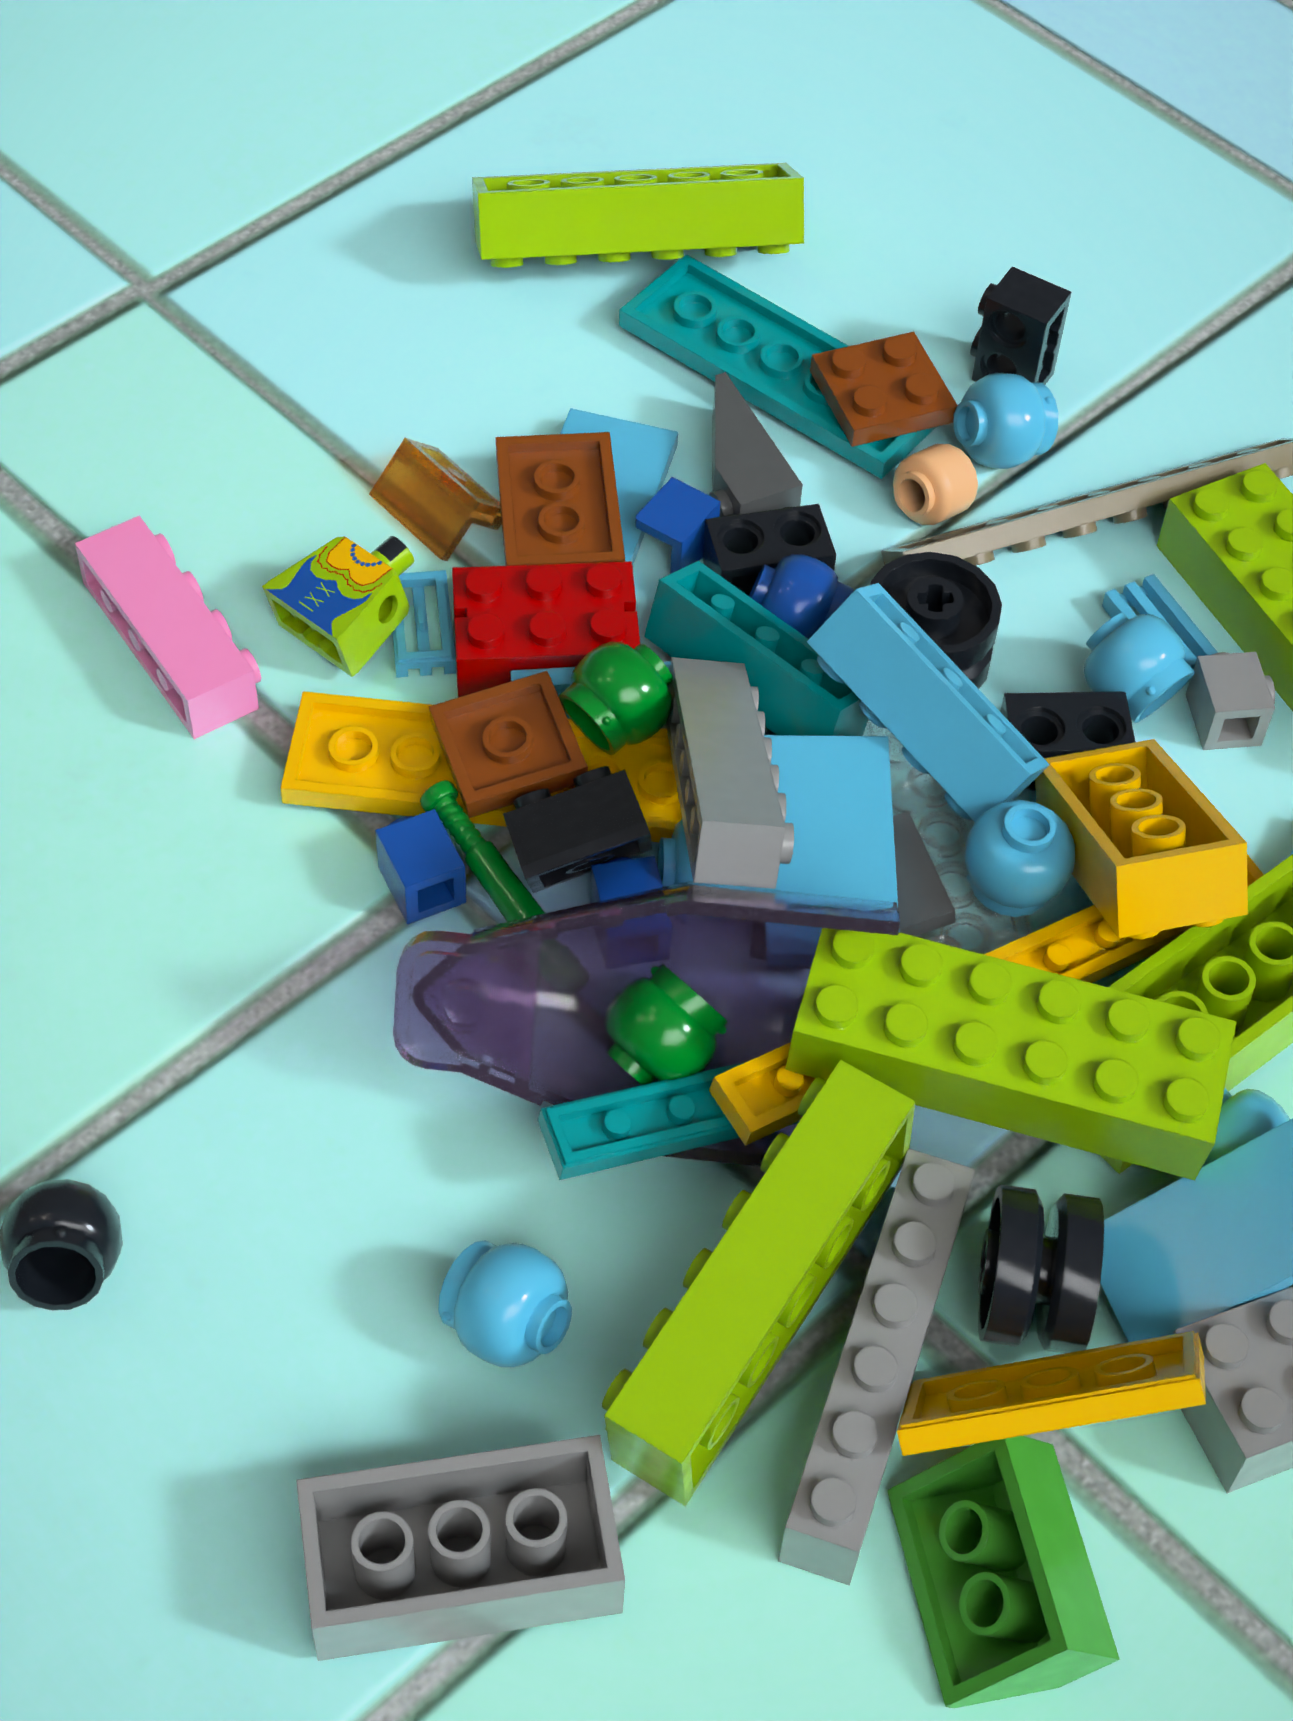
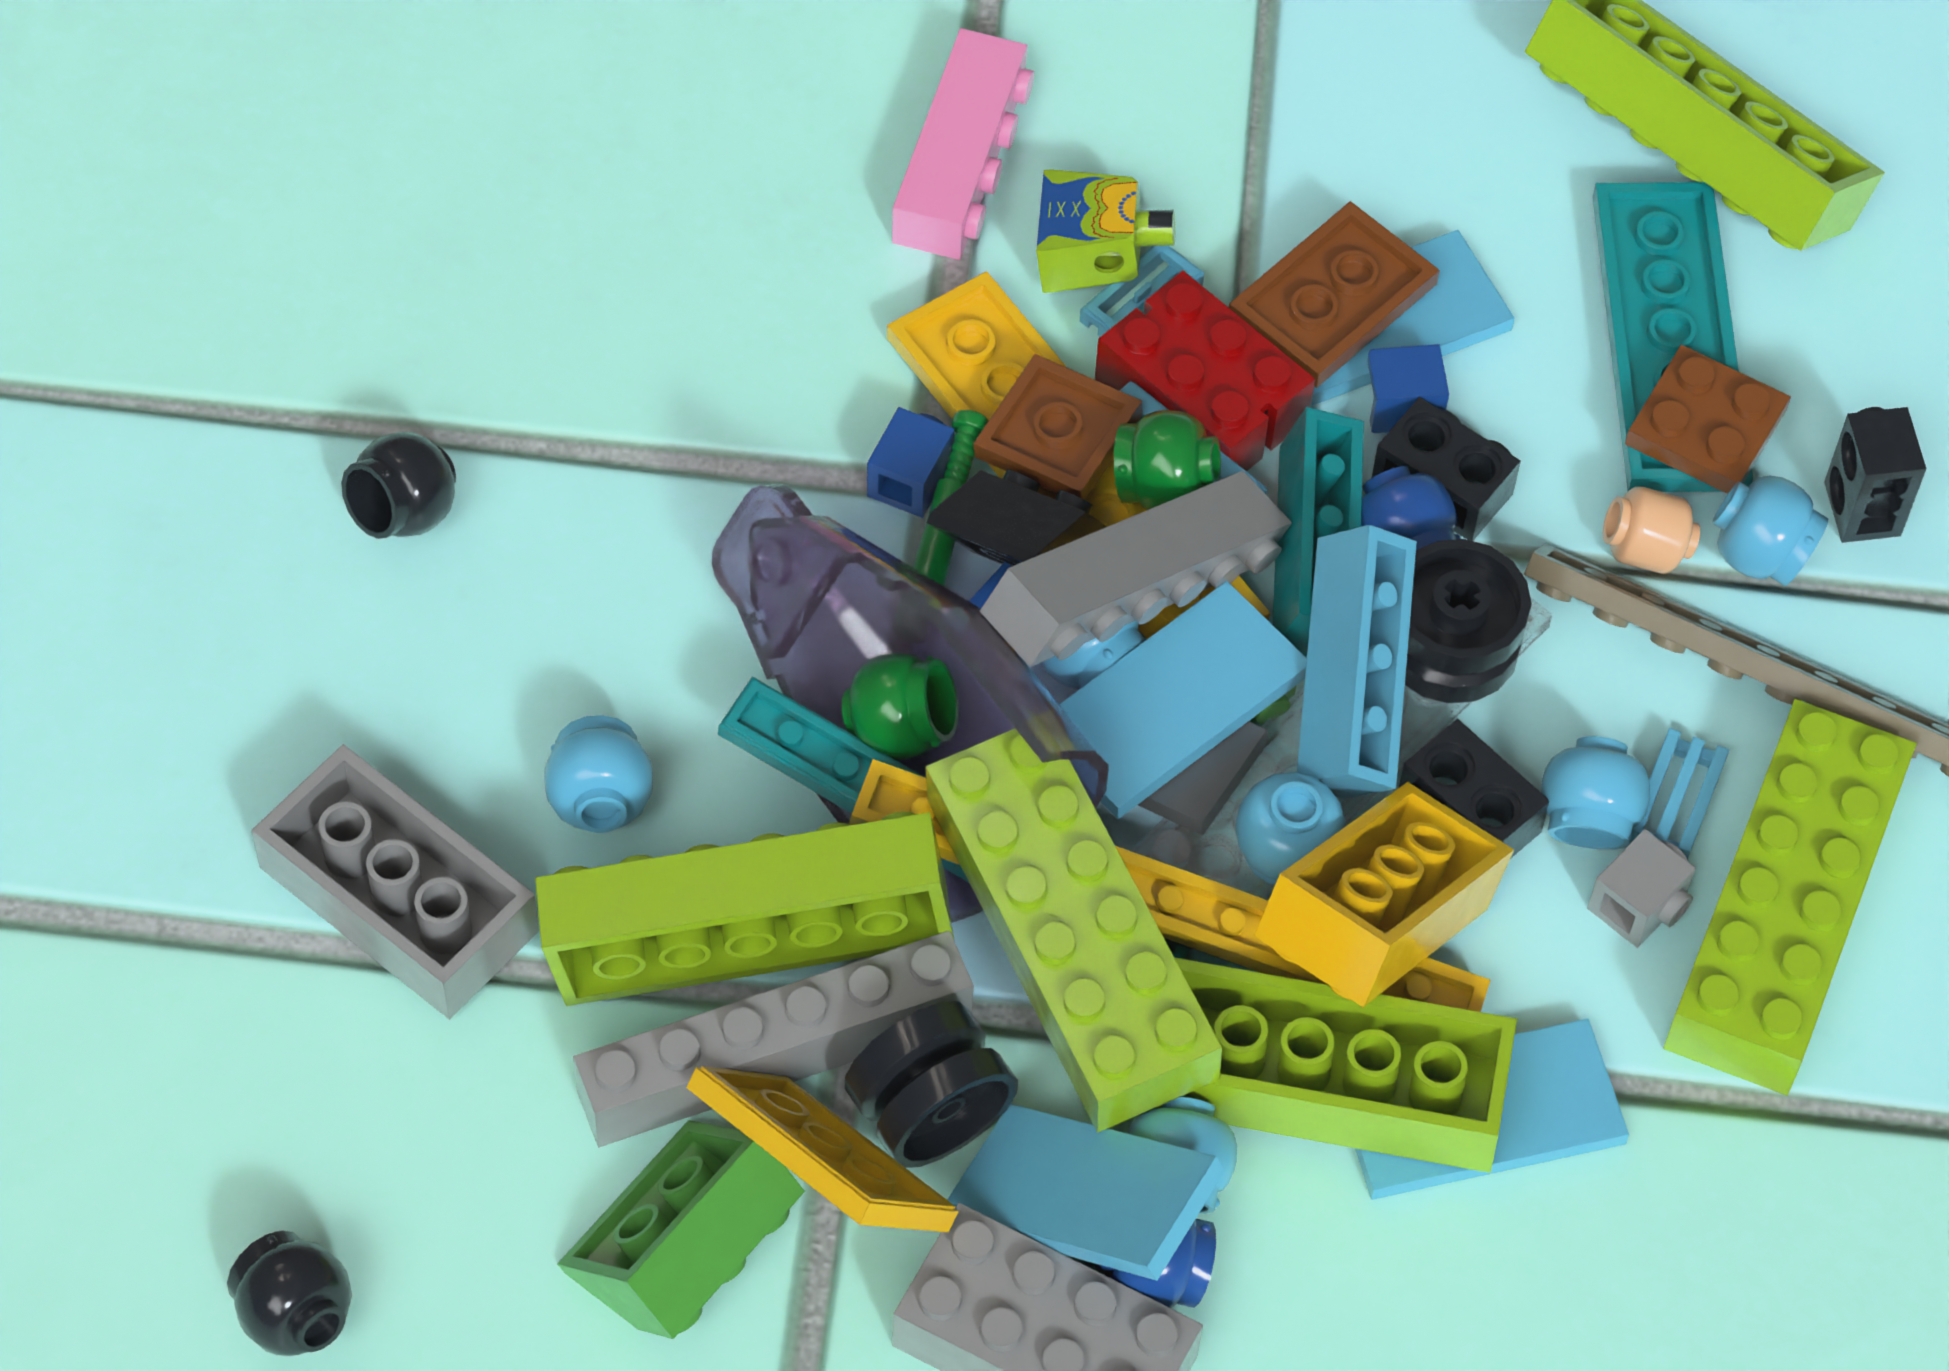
camera: 50 degrees right, 5 degrees up
clear orange panel [369,438,502,561] -> none
dark grey slope [709,372,803,517] -> none

